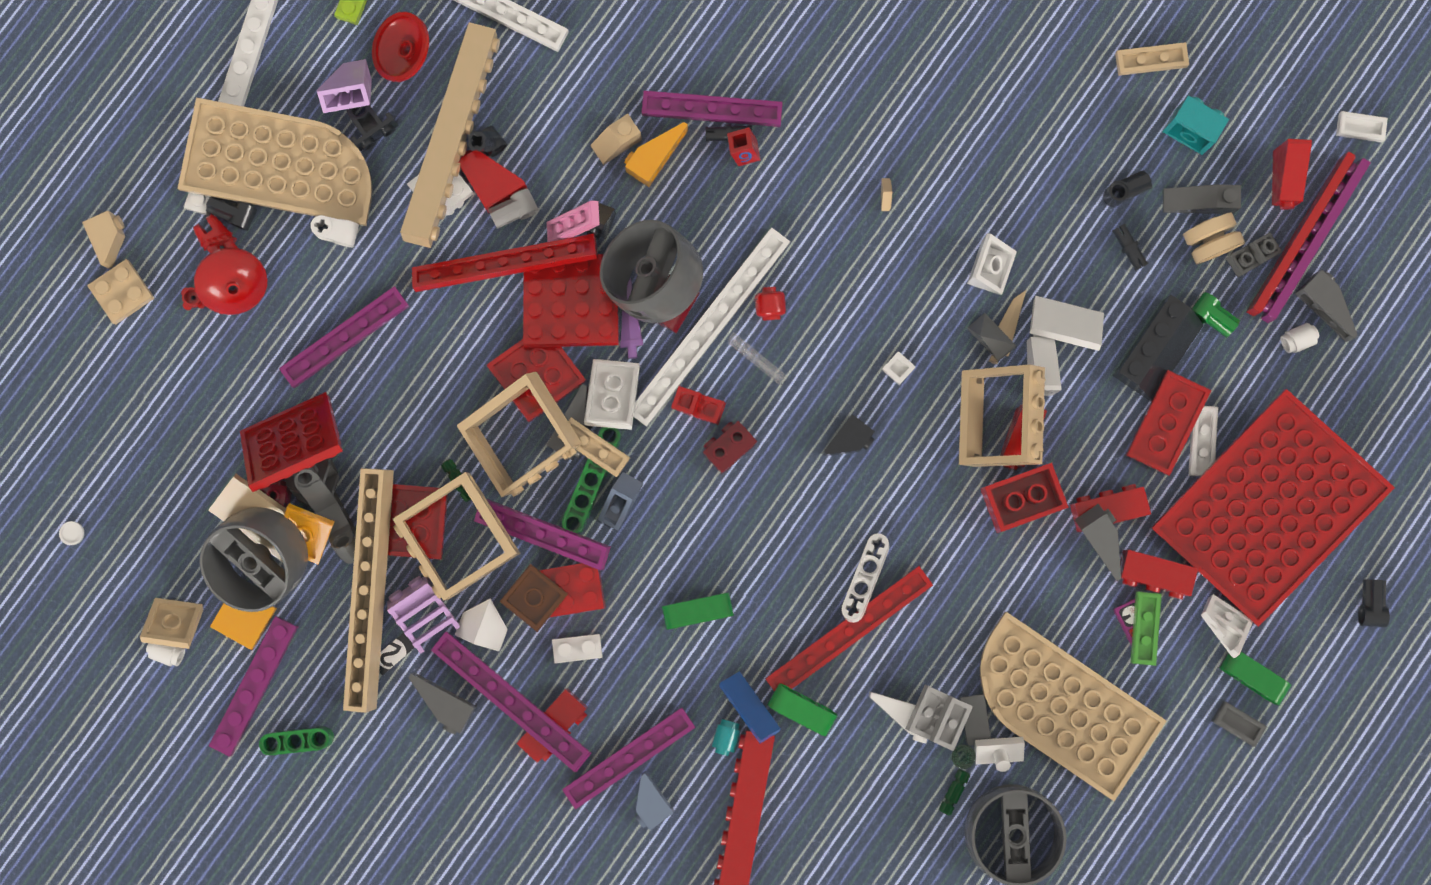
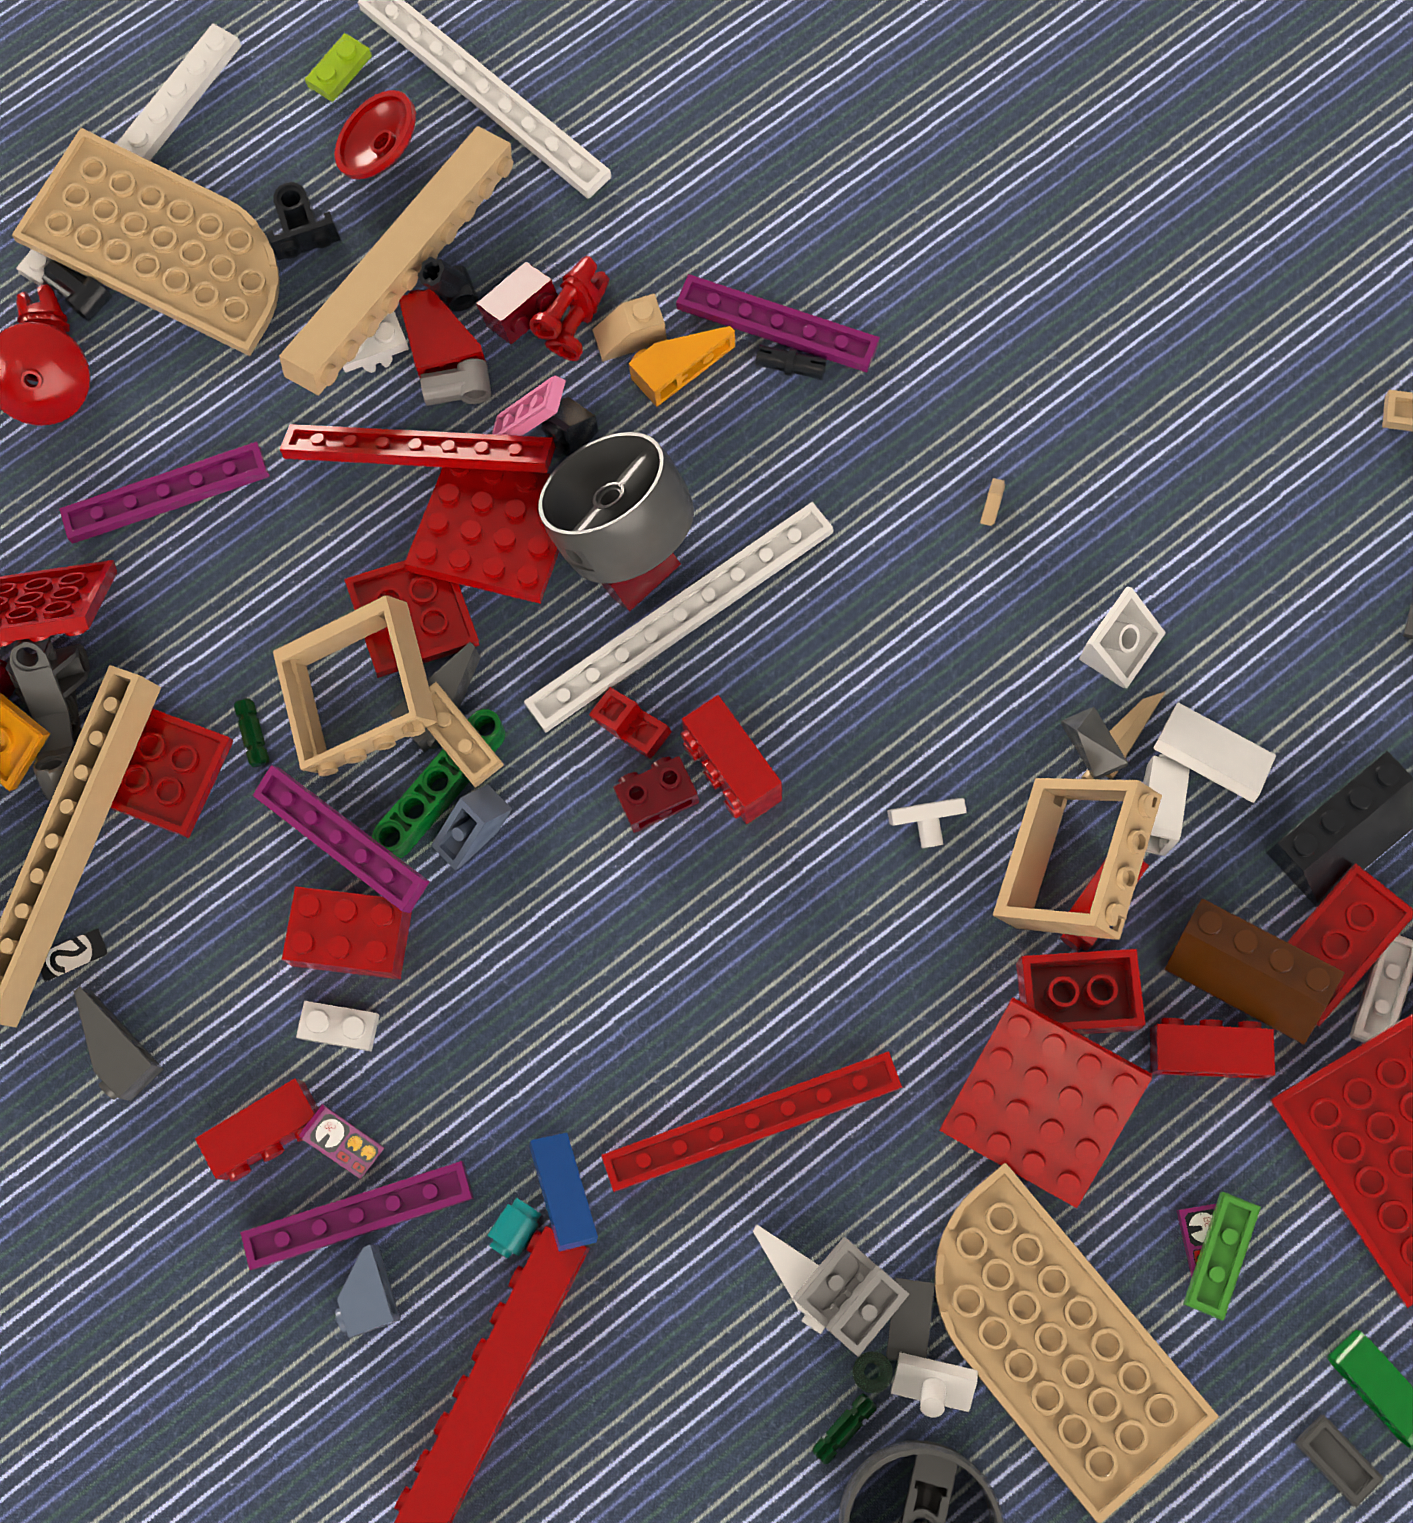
camera: 25 degrees right, 10 degrees down
white piece [311,215,359,248] -> none
lavender slope [317,59,372,113] -> none
lavender plate [387,576,460,654] -> none
tan window [393,472,520,601] -> none
magenta plate [431,632,591,772] -> none
white slope [455,598,508,651] -> none
reddish brown tile [500,564,568,632] -> none
white tile [584,359,640,430] -> none
medium lavender bar [620,278,643,359] -> none
green beam [662,593,734,630] -> none
red brick [727,127,760,166] -> none
clear tile [728,332,788,386] -> none
red head [755,287,786,321] -> none
green beam [767,683,838,736] -> none
black slope [822,414,875,456] -> none
white beam [842,533,890,623] -> none
white plate [882,351,915,385] -> none
dark grey slope [1075,504,1121,581] -> none
black piece [1103,170,1152,207] -> none
black pin [1112,223,1149,271] -> none
red brick [1120,550,1198,600] -> none
white wing [1201,594,1253,658] -> none
none -> tile [299,1104,384,1179]
none -> brick [476,262,558,345]
none -> red piece [529,256,610,361]
none -> red brick [680,695,782,825]
none -> white tile [887,798,967,848]
none -> red plate [939,997,1152,1208]
none -> reddish brown slope [1165,898,1345,1045]

